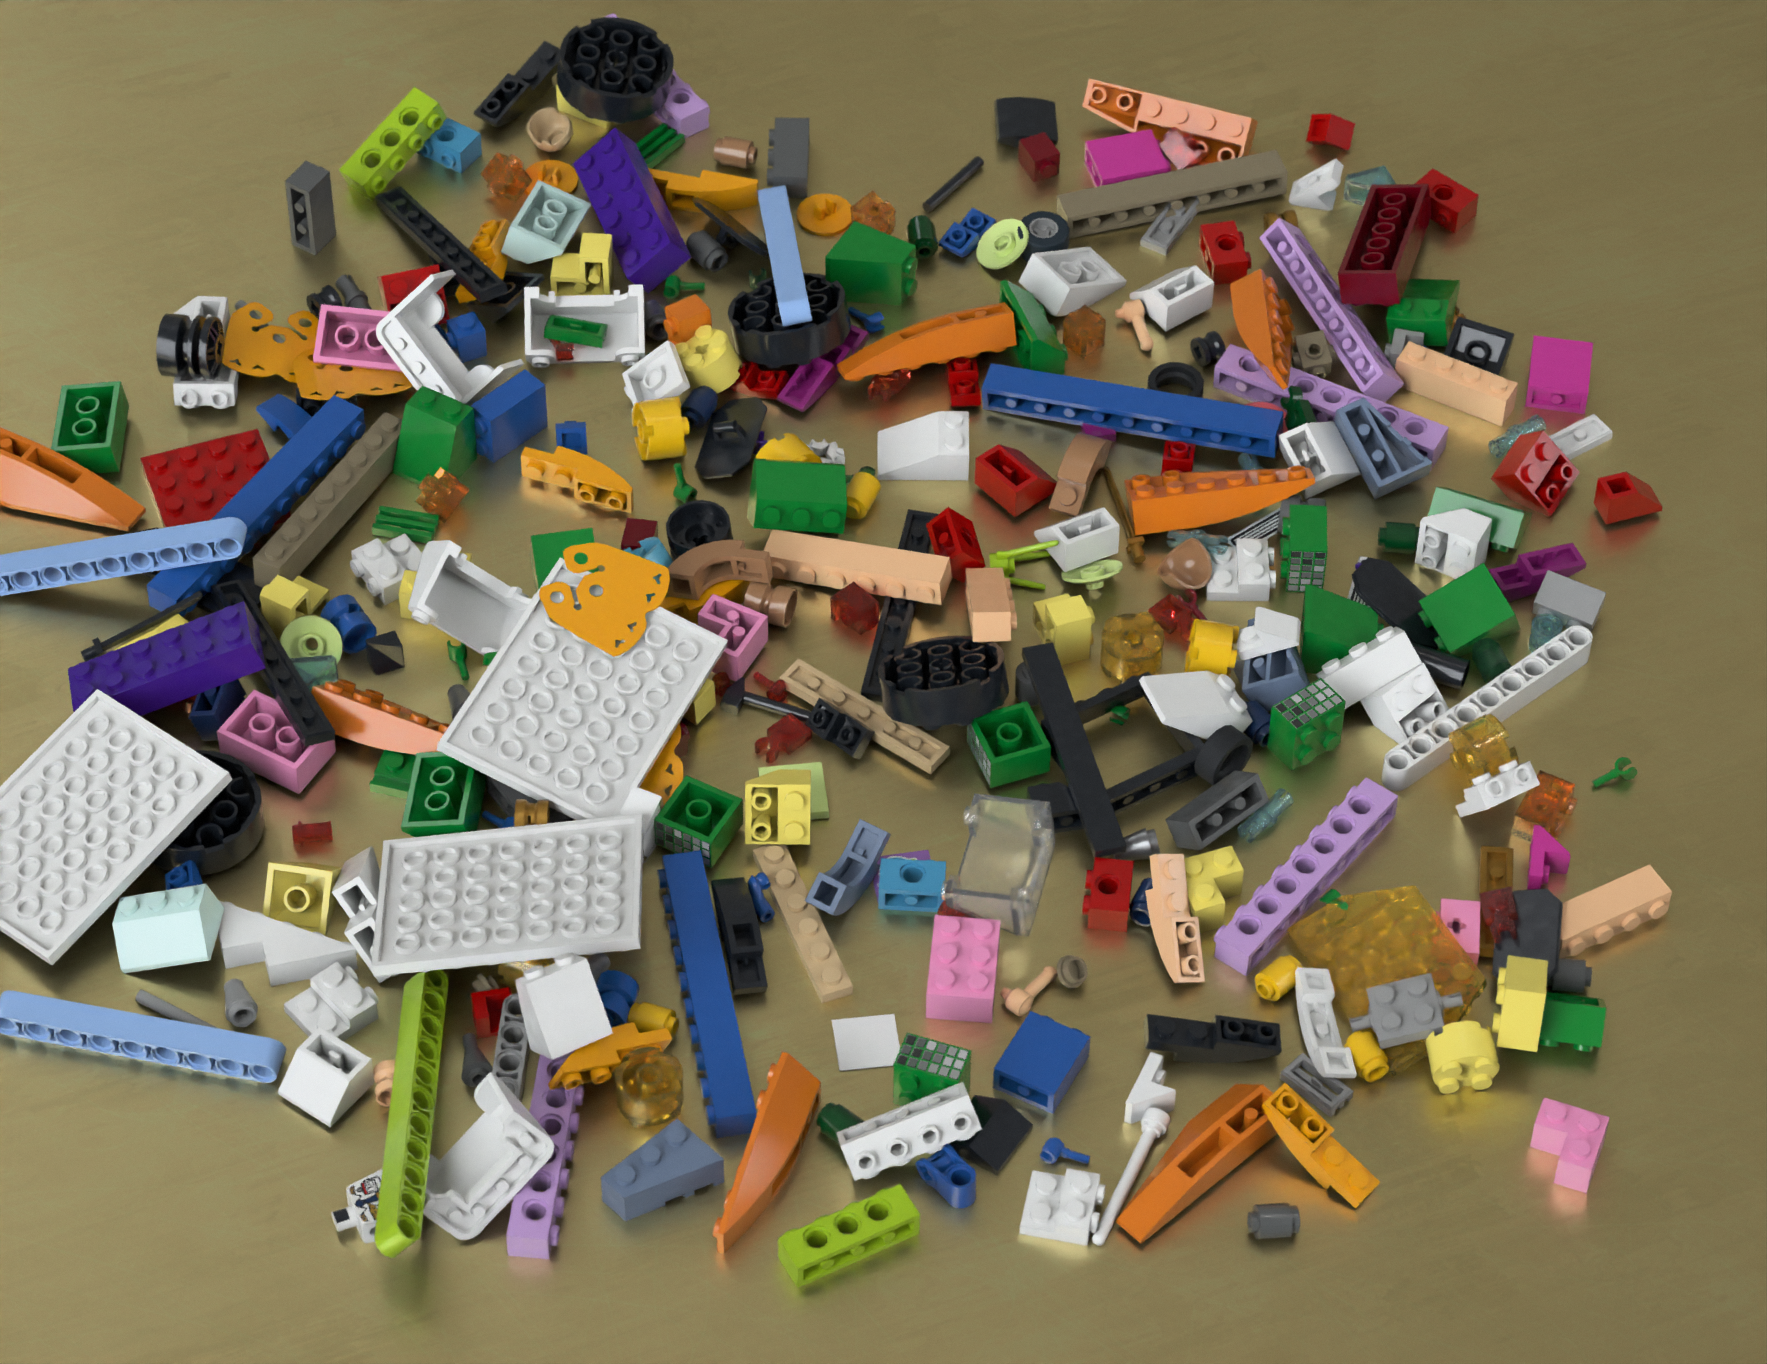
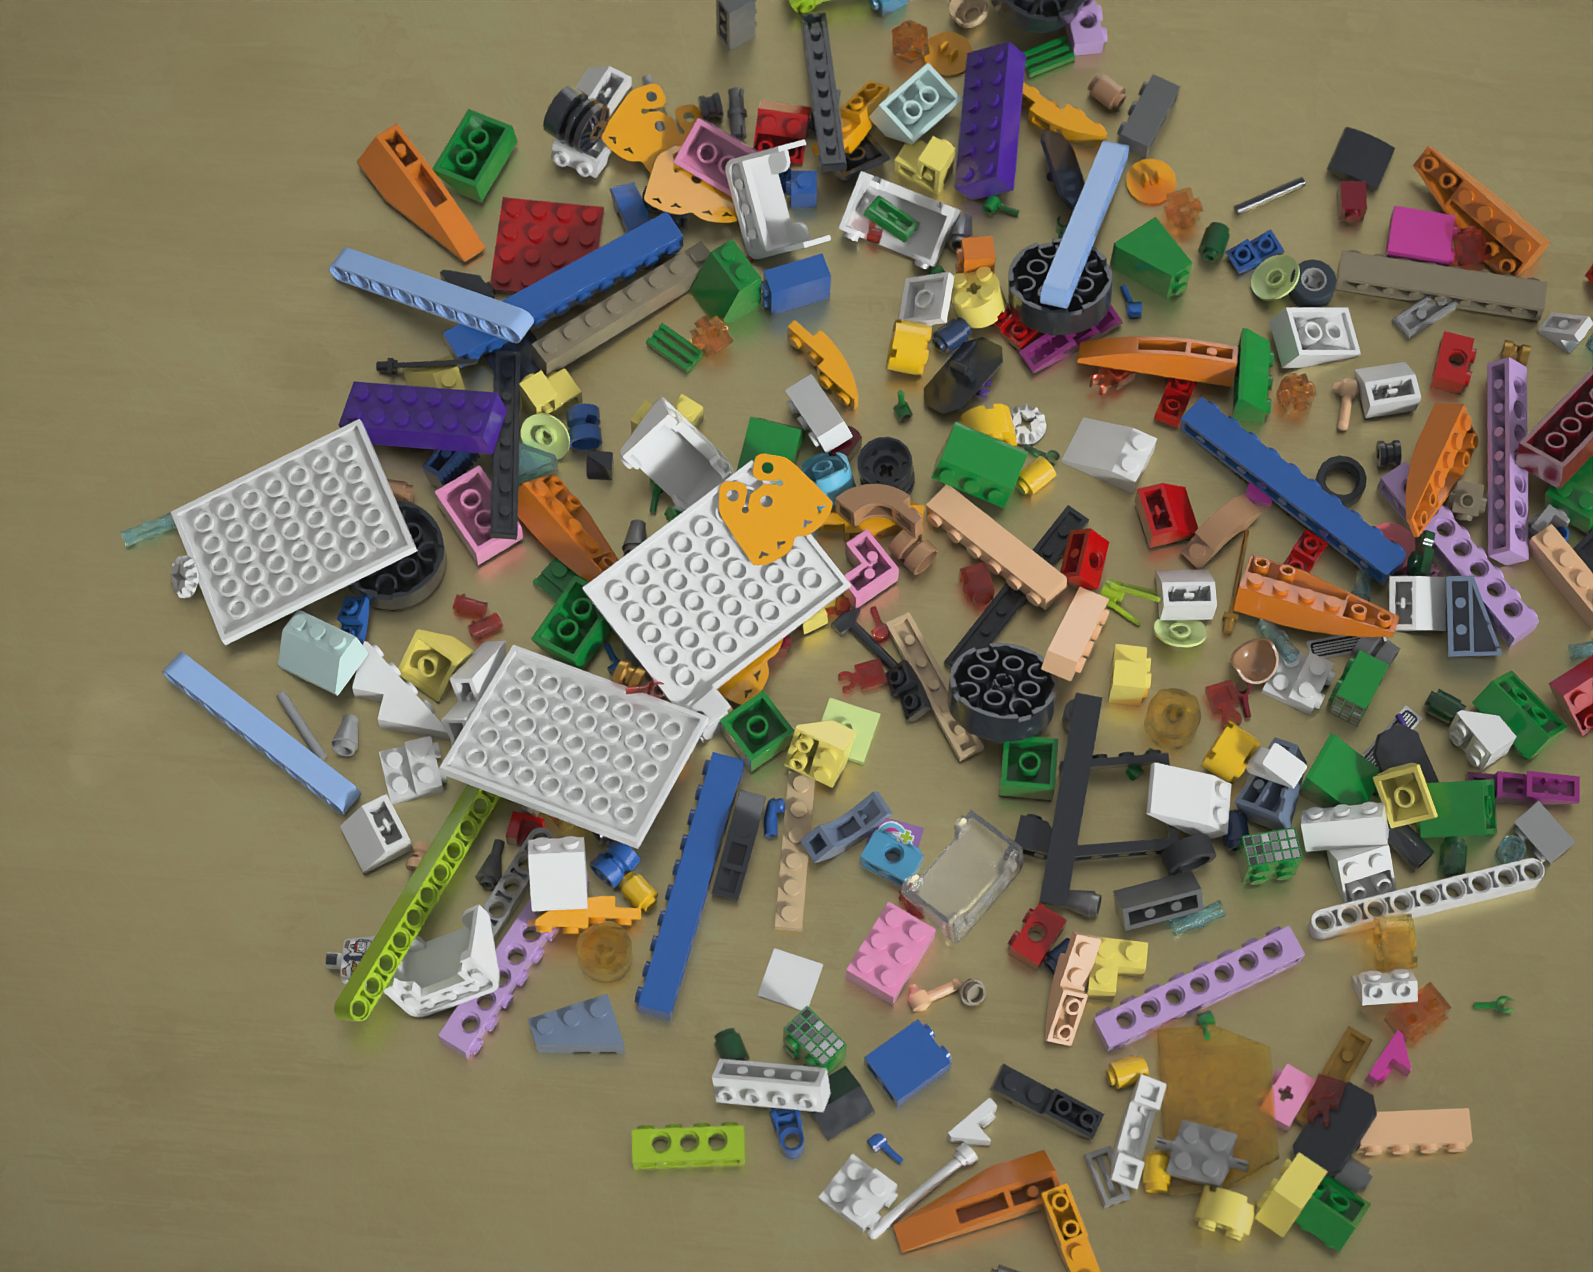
camera: 25 degrees right, 20 degrees up
white plate [350,533,422,605] -> none
blue tile [555,421,587,454] -> none
dark grey brick [686,230,728,272] -> none
orange wedge [713,1052,821,1254] -> none
none -> clear red pin [467,612,503,640]
none -> clear red hand [625,680,665,698]
none -> white brick [785,374,853,453]
none -> light yellow slope [1373,762,1438,828]

